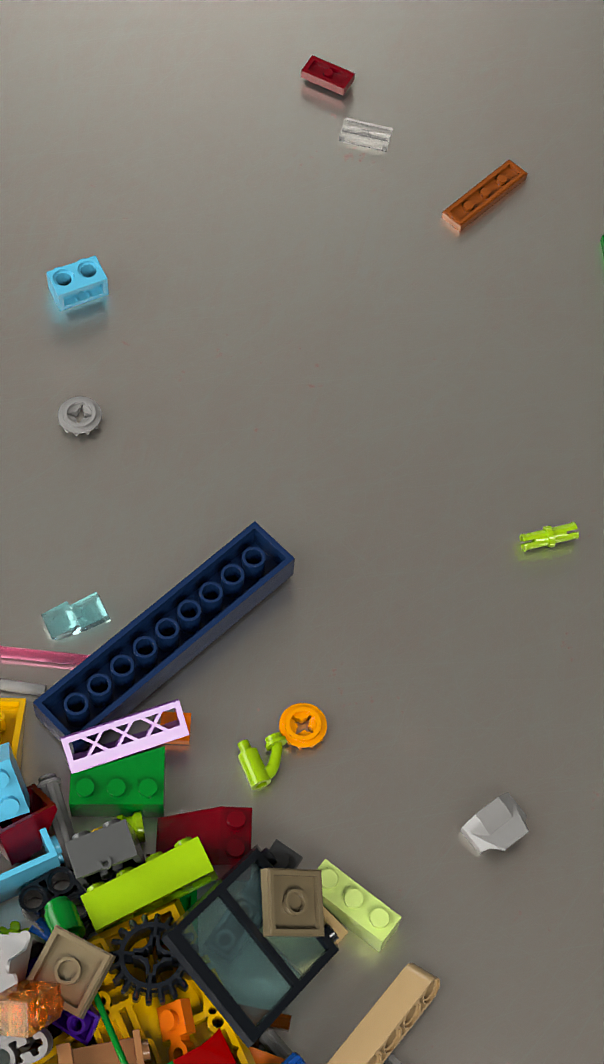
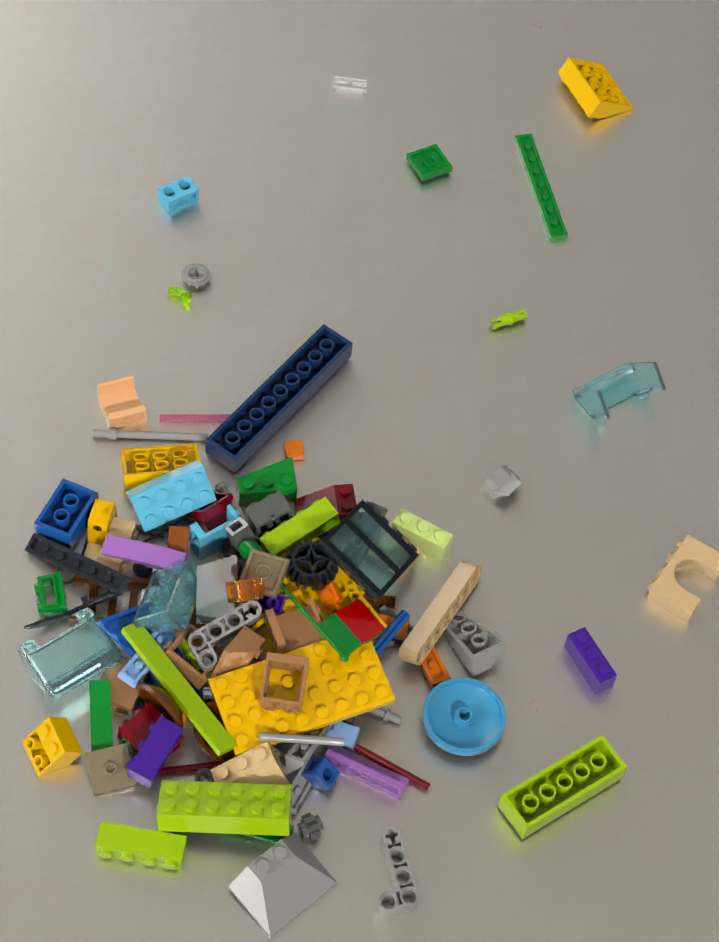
camera: 10 degrees left, 5 degrees down
clear light blue slope [41,592,110,640] -> none
fence [60,699,190,774] -> none
lime plant [237,732,287,790] -> none
dark tan plate [261,868,324,937] -> none
light orange gear [279,703,327,750] -> none
dark red plate [301,55,355,96] -> none
dark orange tile [441,159,528,232] -> none
none -> clear neon green arm [168,287,192,304]
none -> flat silver brick [223,517,257,552]
none -> green plate [406,144,453,182]

